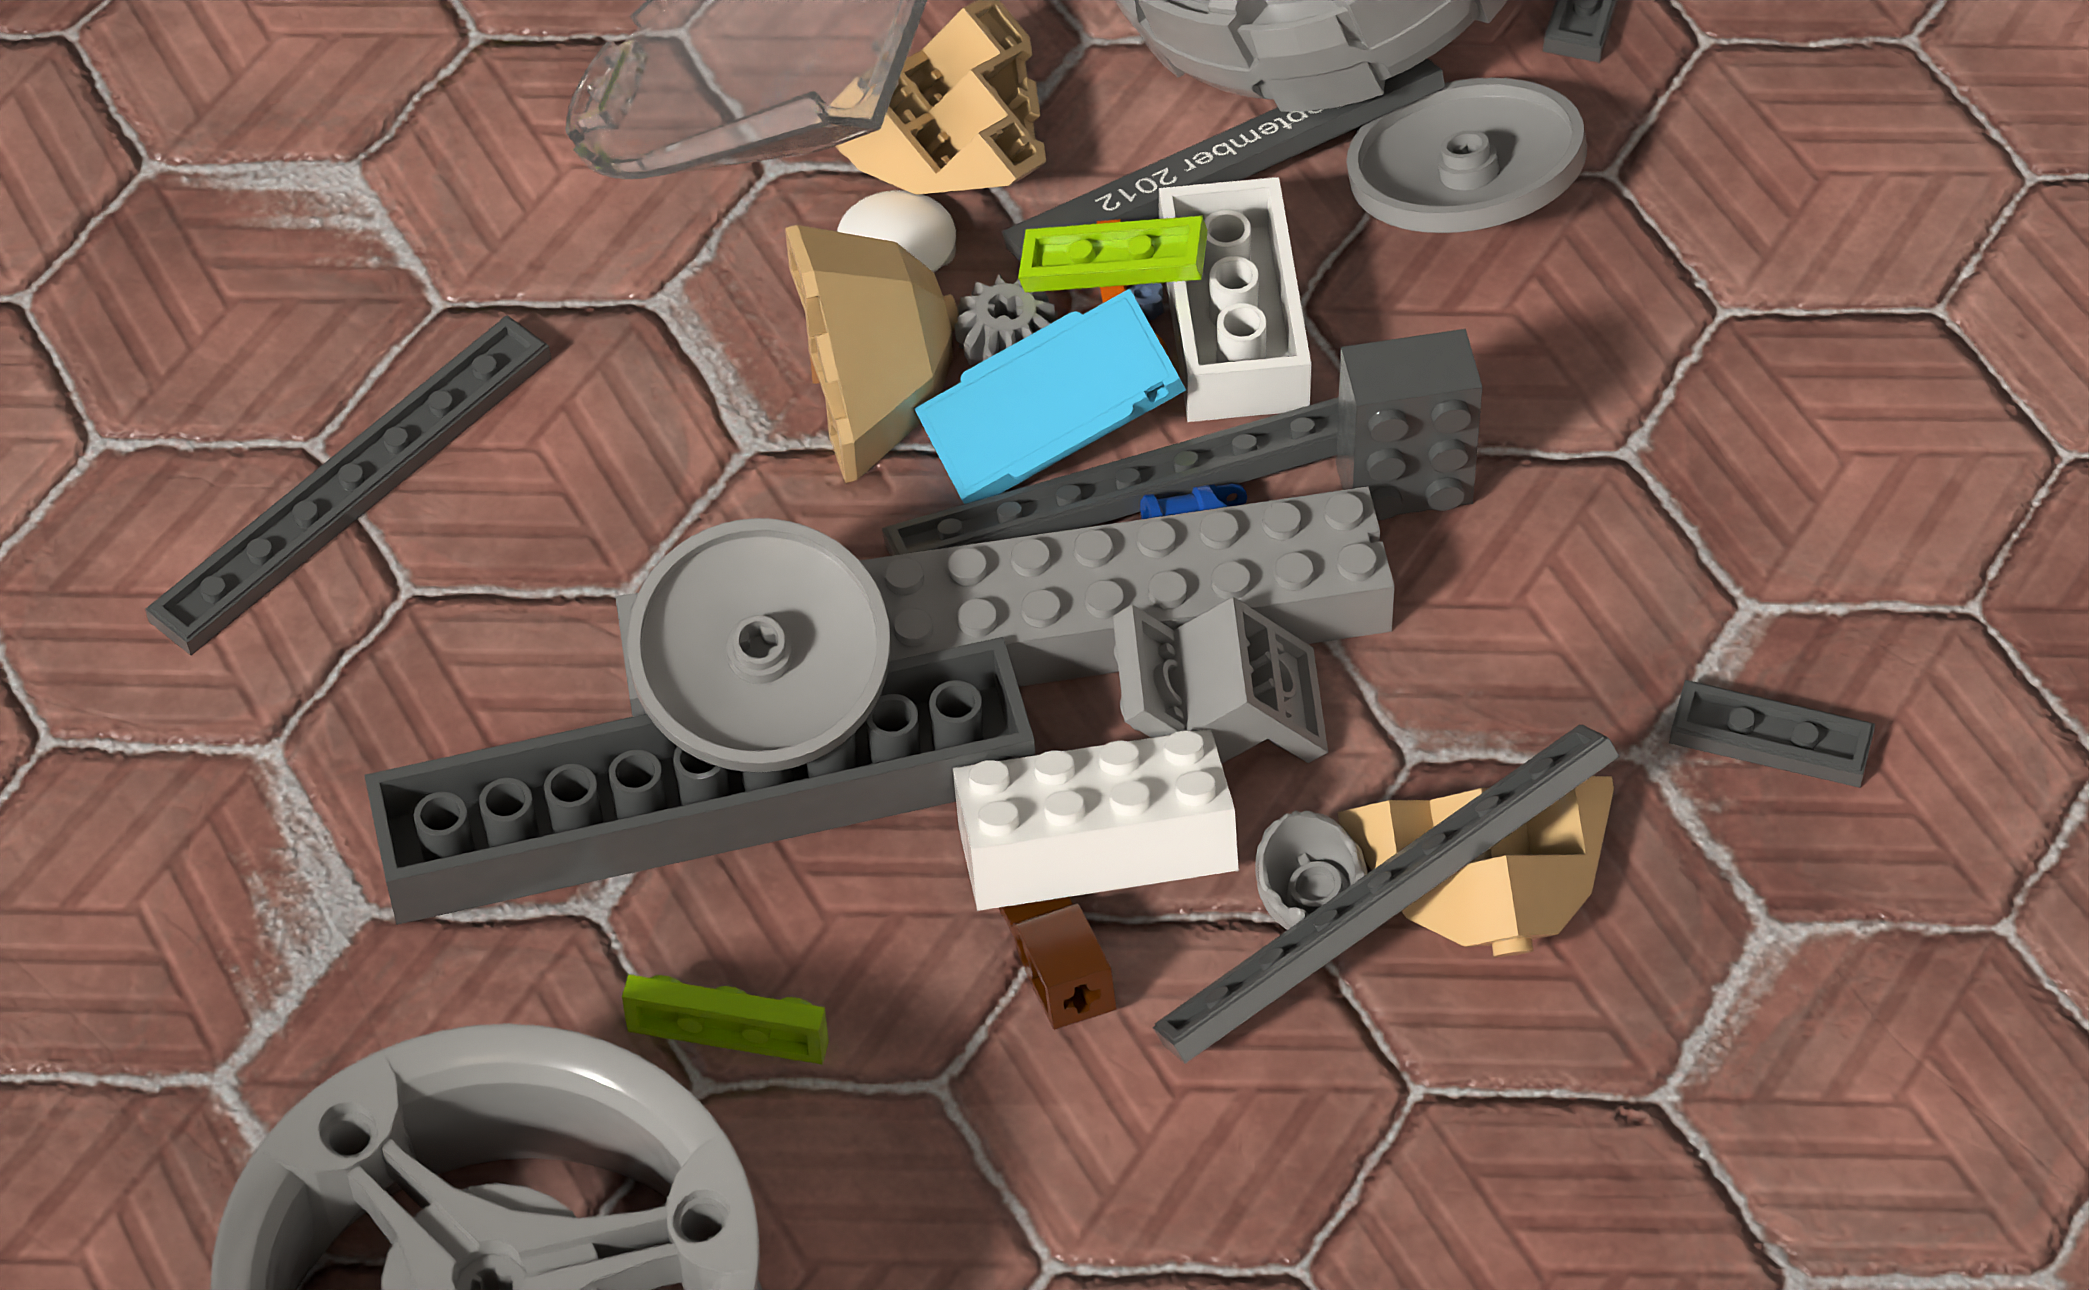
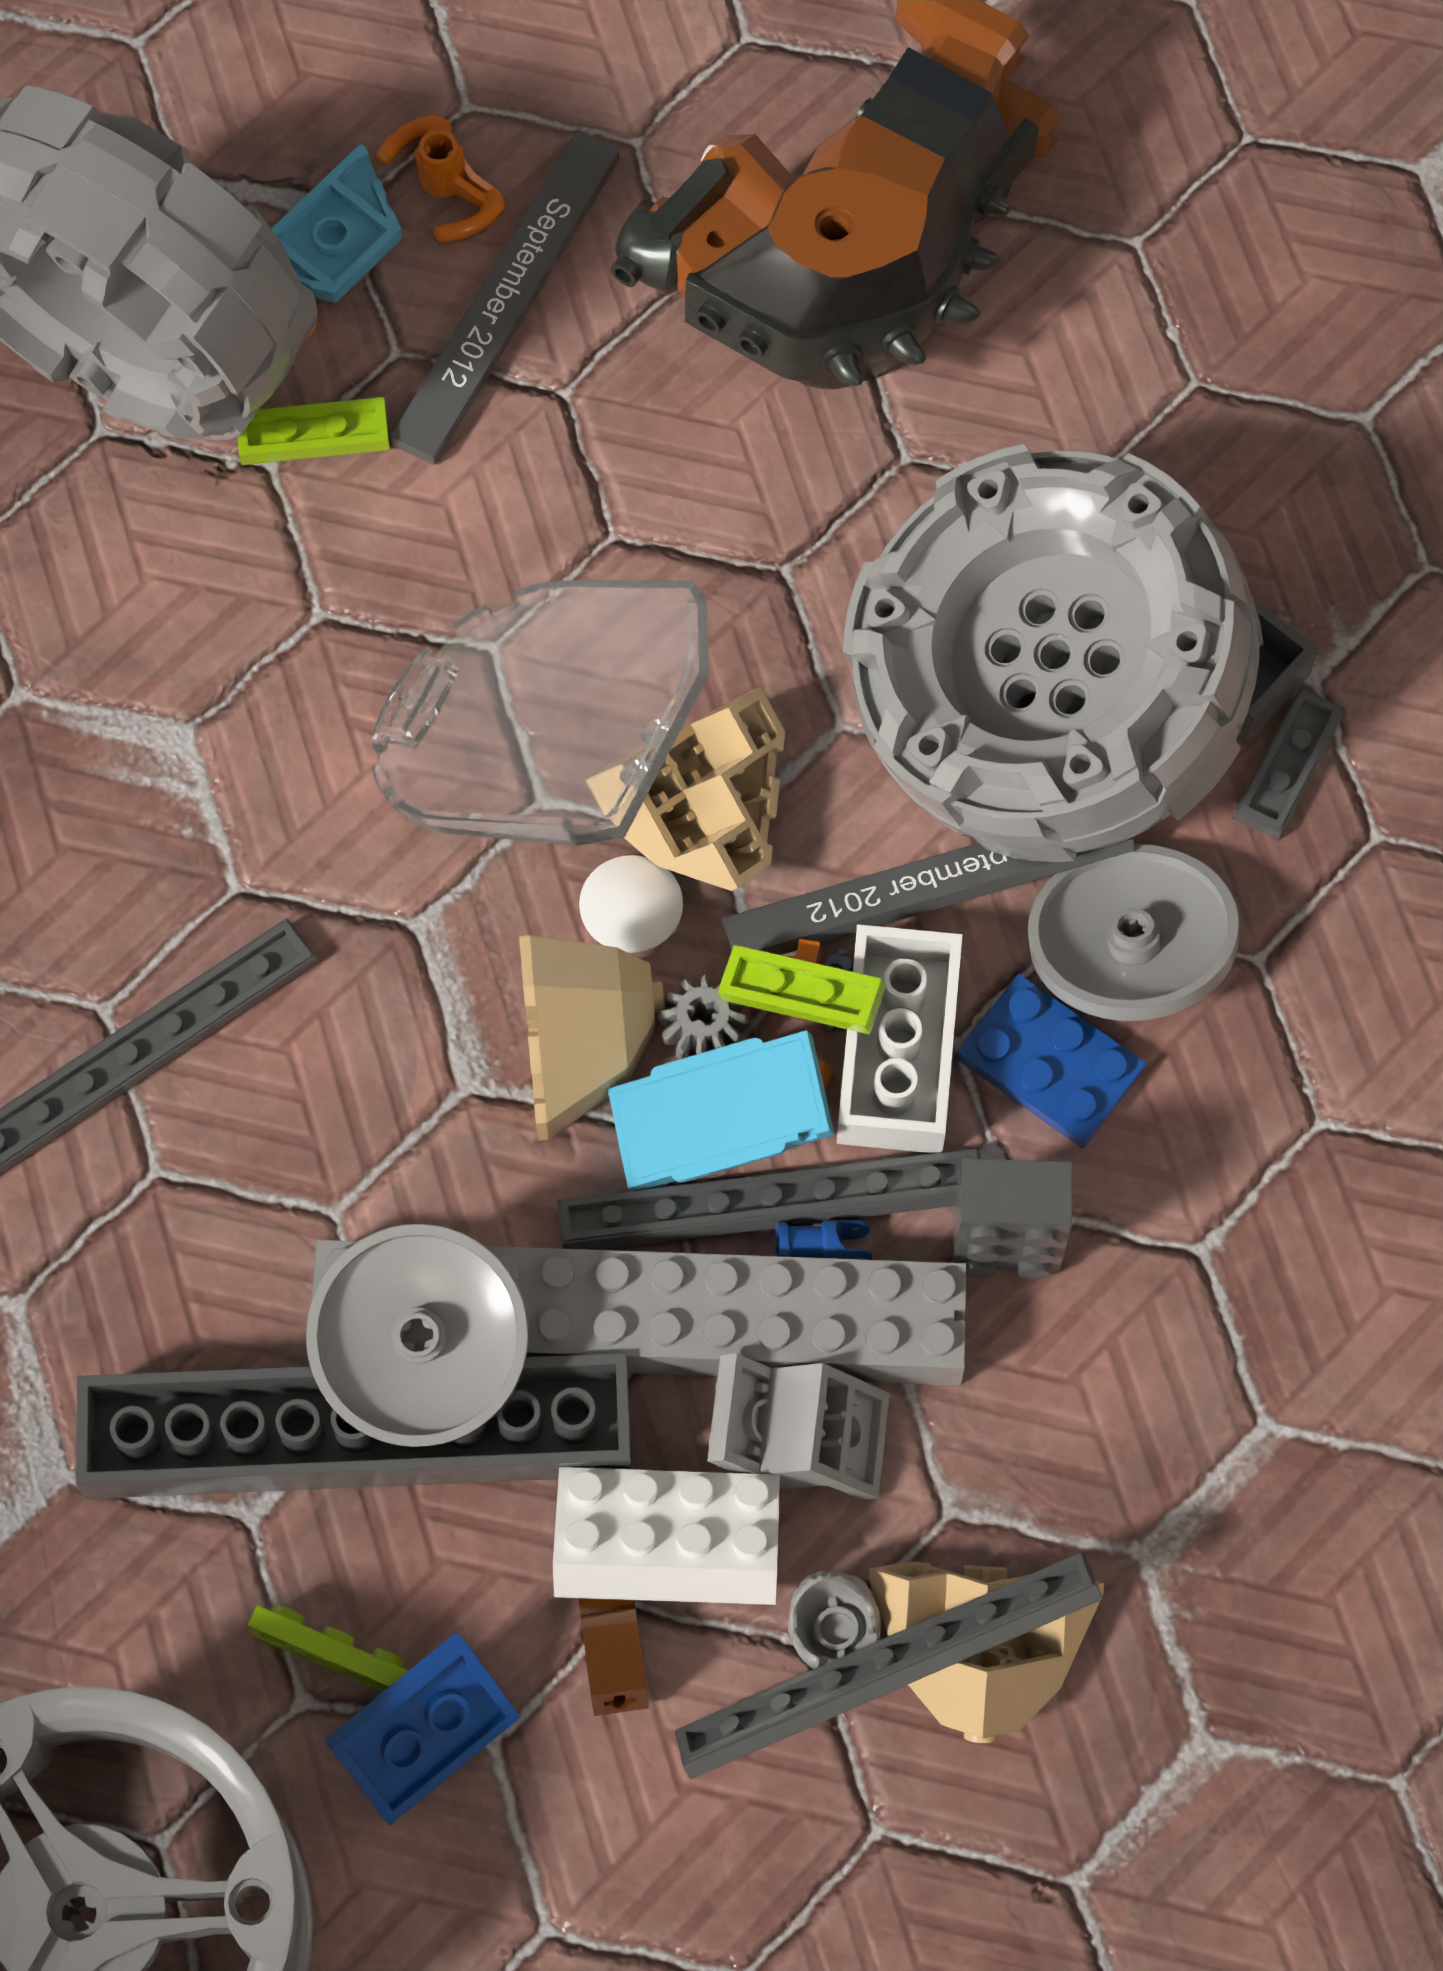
camera: 10 degrees right, 15 degrees up
dark grey tile [1669,680,1876,788] -> none
none -> blue plate [324,1632,521,1826]
none -> blue plate [956,973,1147,1149]

